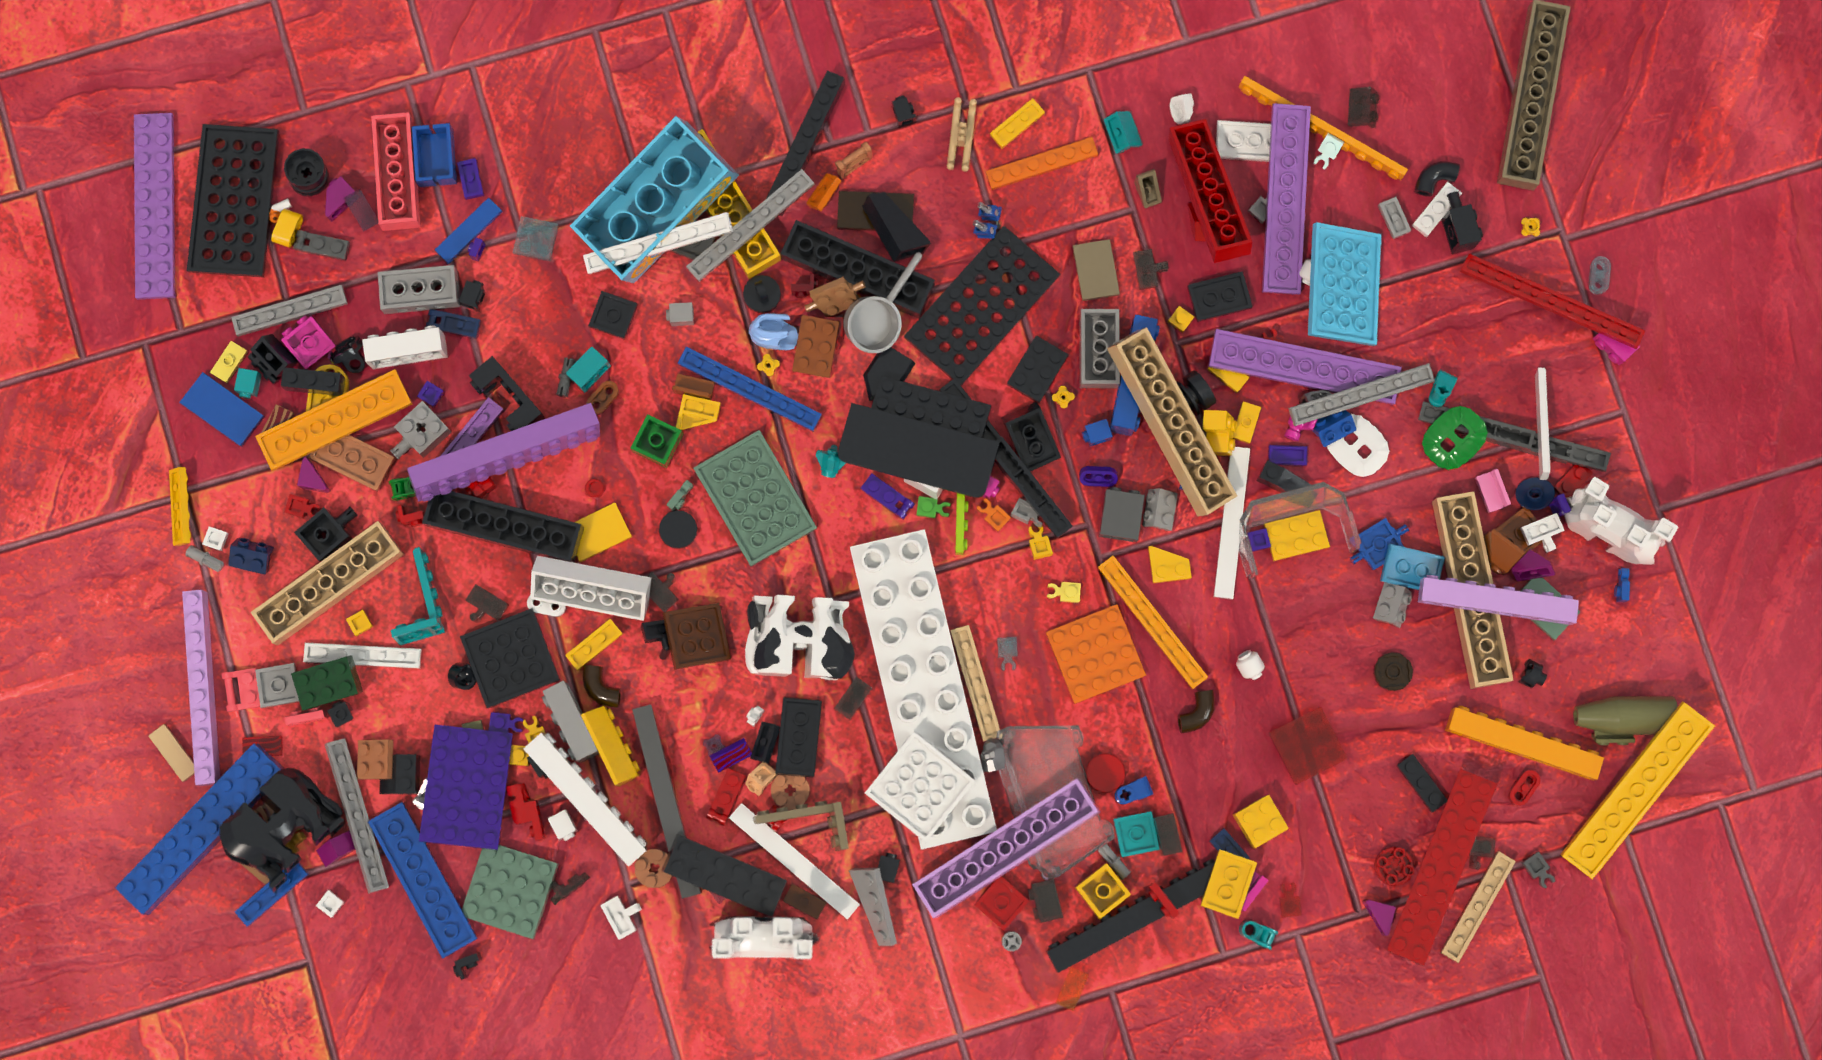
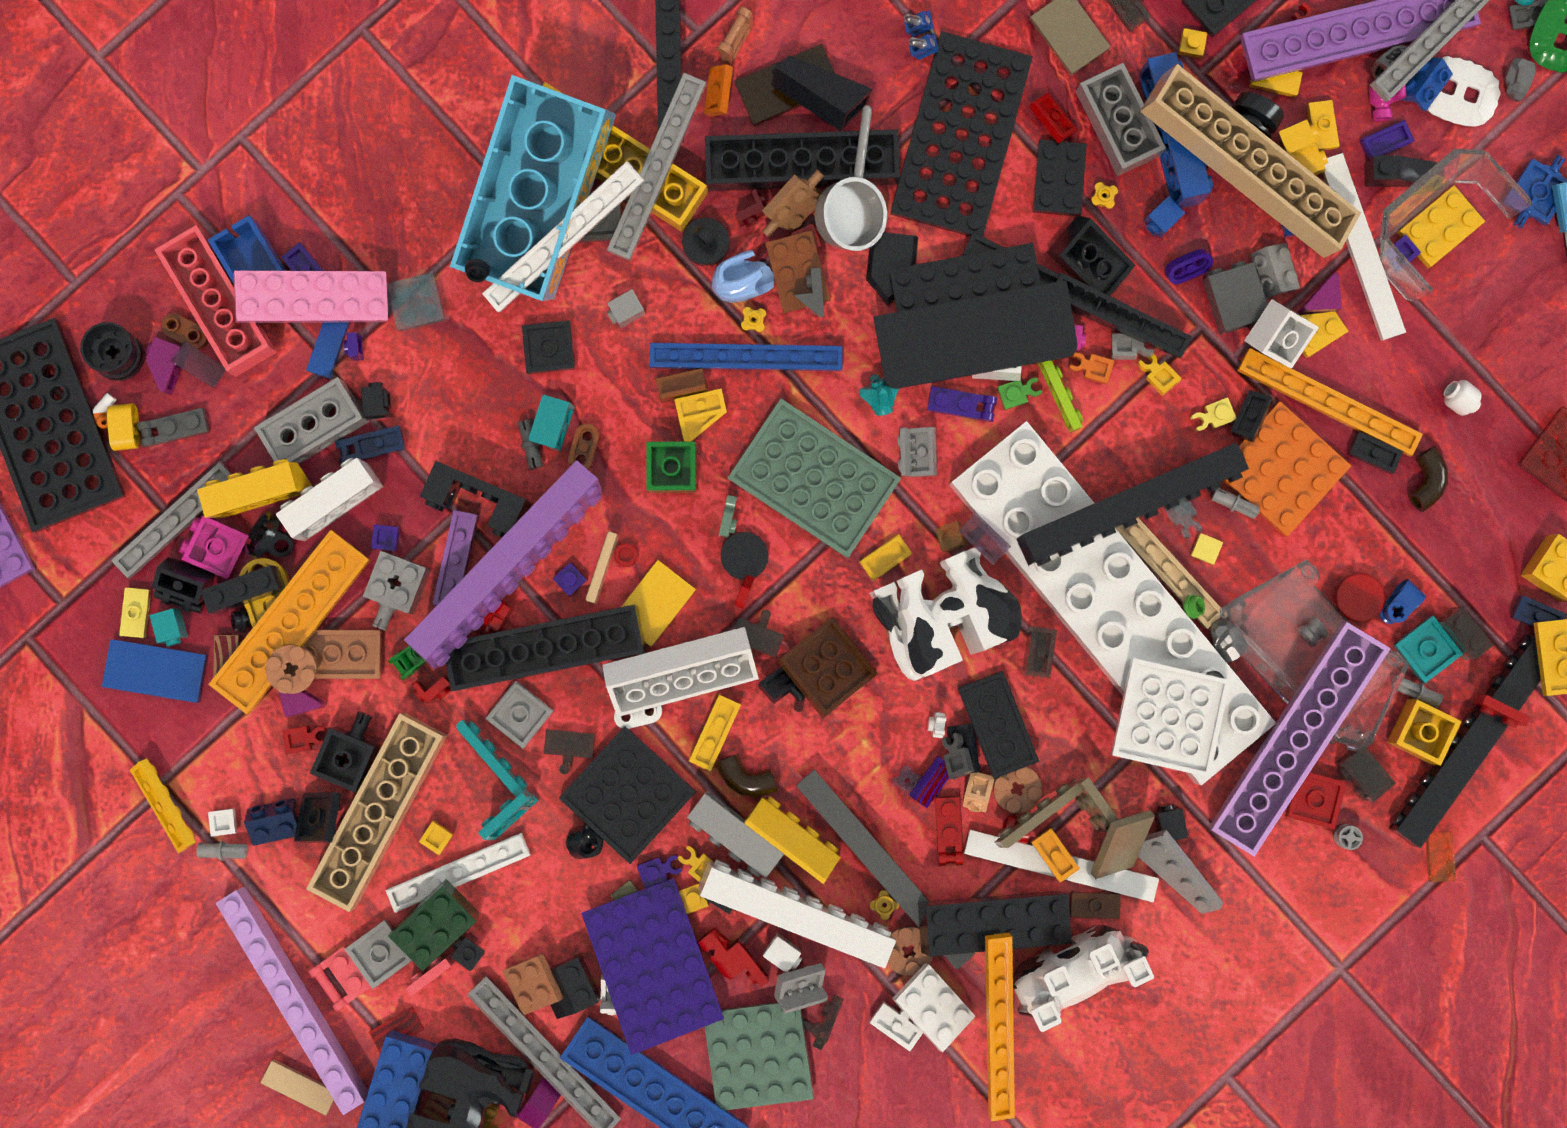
camera: 25 degrees left, 5 degrees up
none -> dark orange plate [161,313,209,350]
none -> yellow slope [197,459,312,518]
none -> black plate [231,608,250,633]
none -> bright pink brick [233,271,388,323]
none -> nougat plate [266,644,317,694]
none -> black plate [294,792,341,843]
none -> black plate [465,259,490,282]
none -> light grey tile [485,681,554,749]
none -> dark purple plate [553,562,588,597]
none -> tan tile [586,531,619,604]
none -> red tile [735,575,755,608]
none -> light grey bracket [774,963,828,1013]
none -> dark grey slope [793,267,824,317]
none -> yellow tile [859,534,912,581]
none -> yellow plate [870,890,899,920]
none -> white plate [892,963,975,1052]
none -> light grey bracket [898,427,937,478]
none -> clear yellow plate [936,521,967,552]
none -> dark grey plate [942,733,974,780]
none -> tile [959,513,1011,565]
none -> light orange plate [985,932,1015,1122]
none -> black brick [1016,442,1249,567]
none -> red plate [1029,93,1078,144]
none -> light orange plate [1030,828,1080,883]
none -> dark tan tile [1091,810,1155,879]
none -> bright green plate [1183,594,1205,619]
none -> light yellow tile [1190,533,1223,565]
none -> light grey axle [1211,488,1260,519]
none -> black plate [1230,390,1273,443]
none -> white brick [1244,299,1319,369]
none -> light grey wheel [1297,616,1329,647]
none -> magenta slope [1298,272,1342,315]
none -> black plate [1347,432,1404,474]
none -> flat silver rock [1504,58,1536,102]

